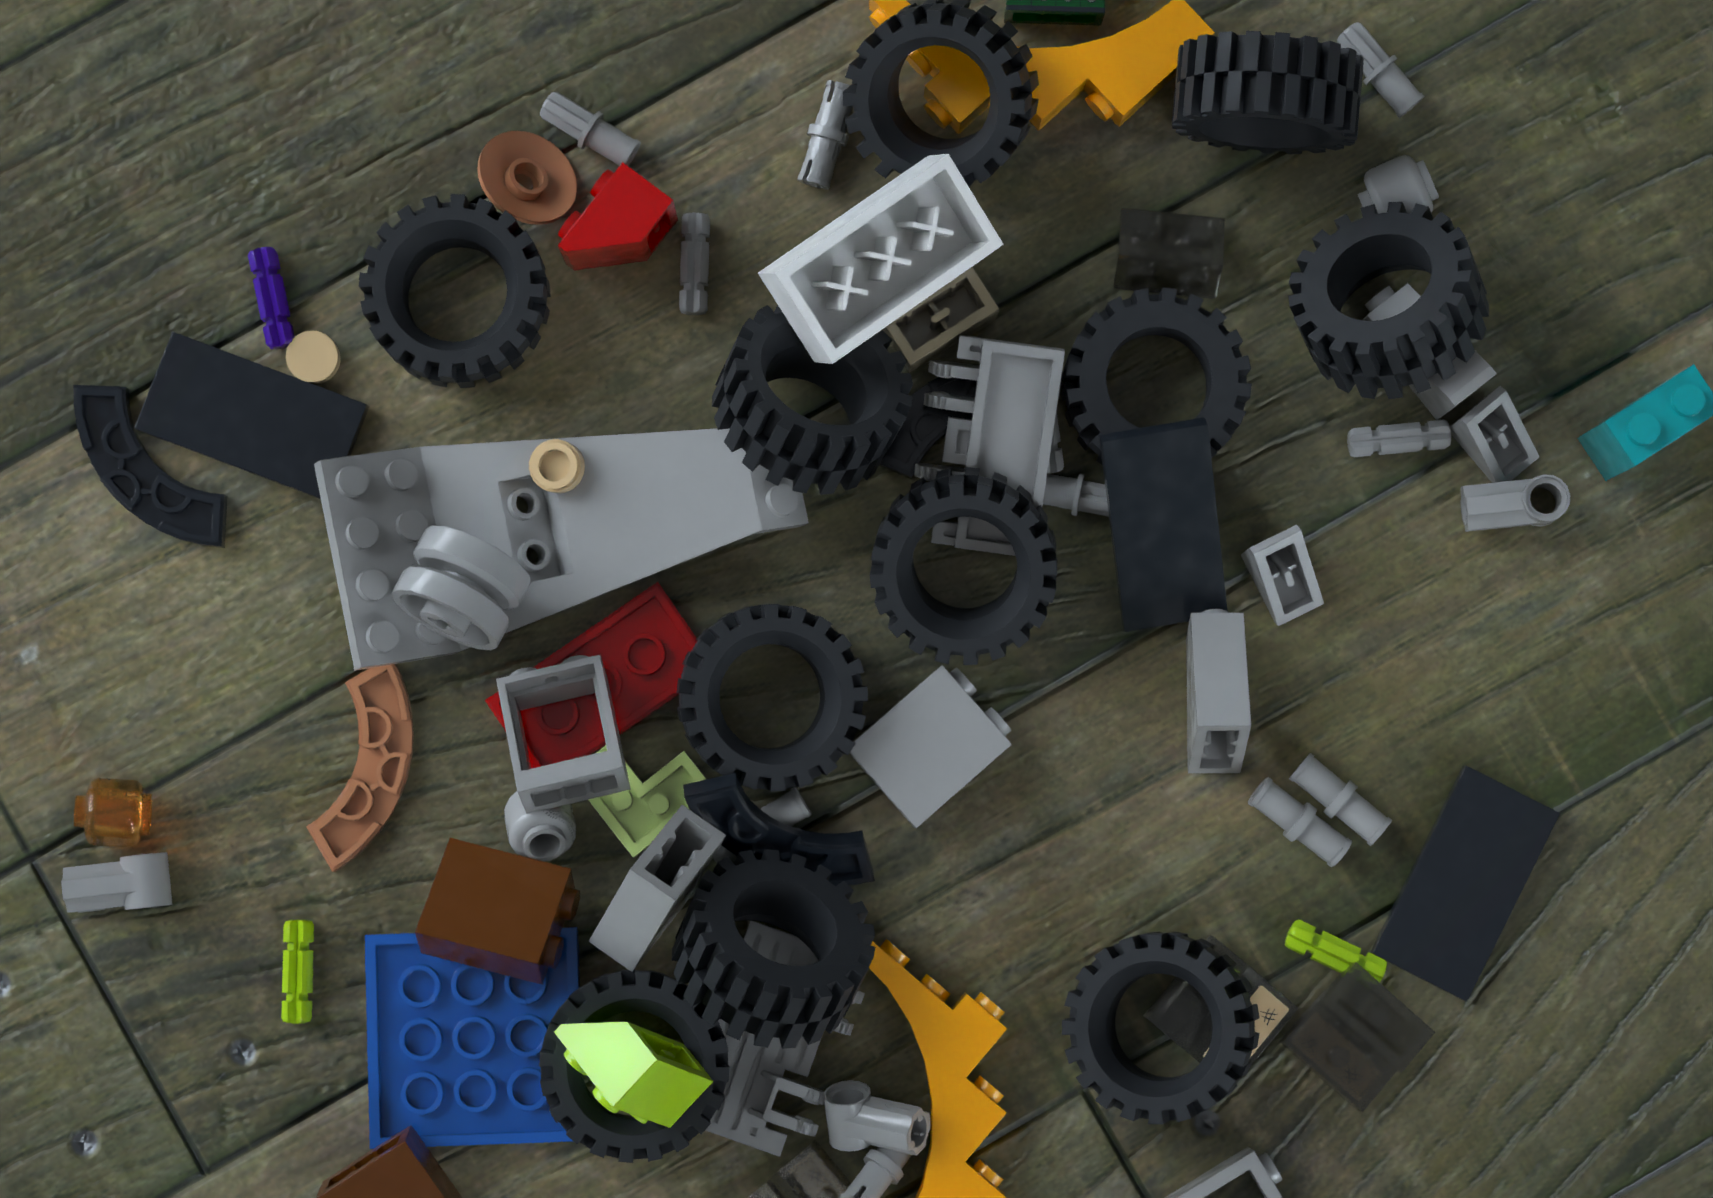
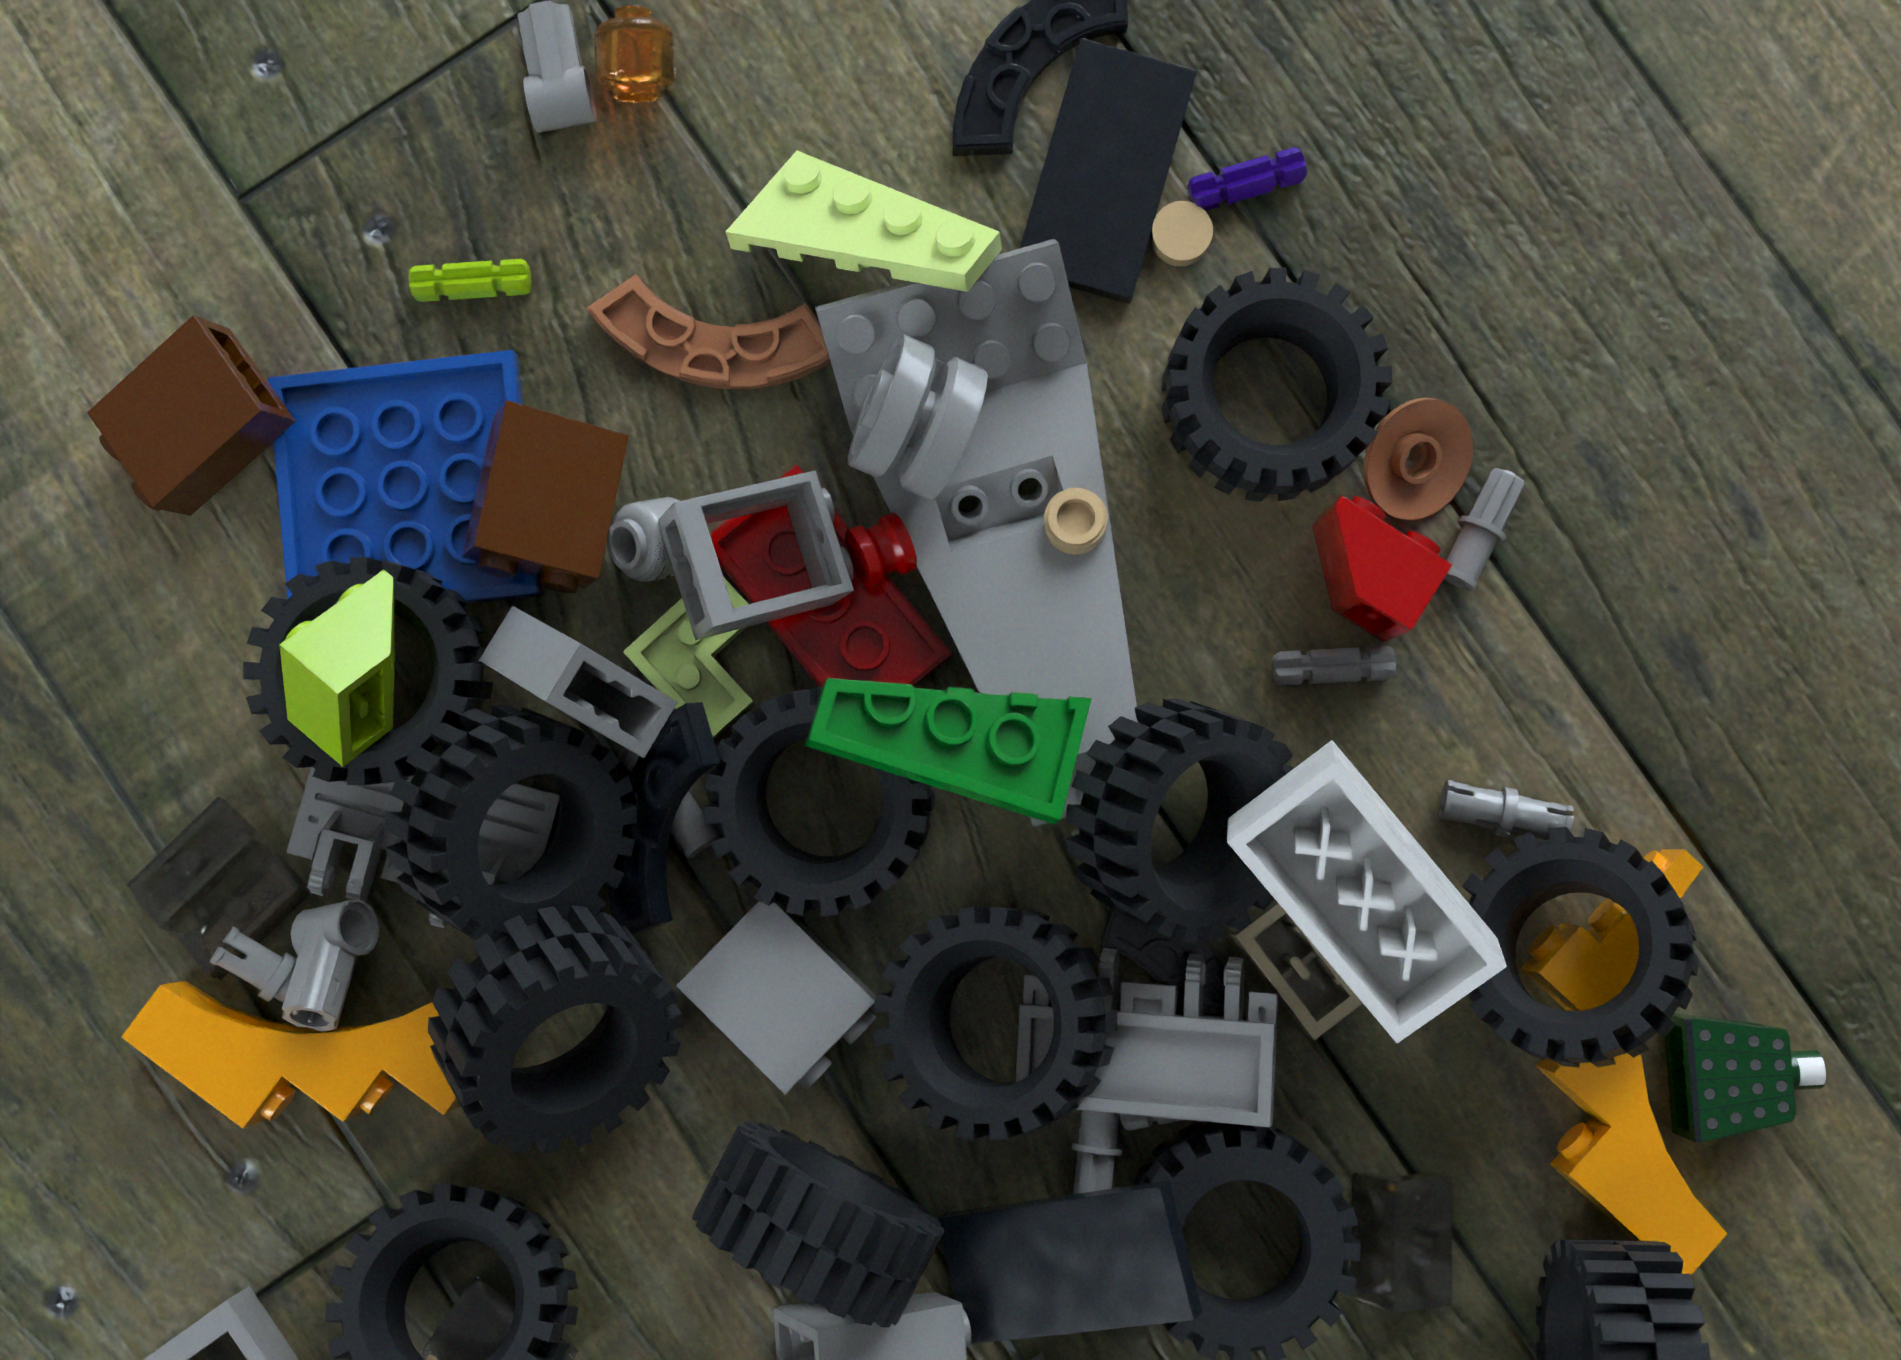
camera: 90 degrees right, 0 degrees up
none -> black tyre [428,906,683,1154]
none -> black tyre [692,1121,944,1327]
none -> yellowish green wing [726,151,1002,292]
none -> green wing [805,678,1092,825]
none -> red wheel [845,512,917,588]

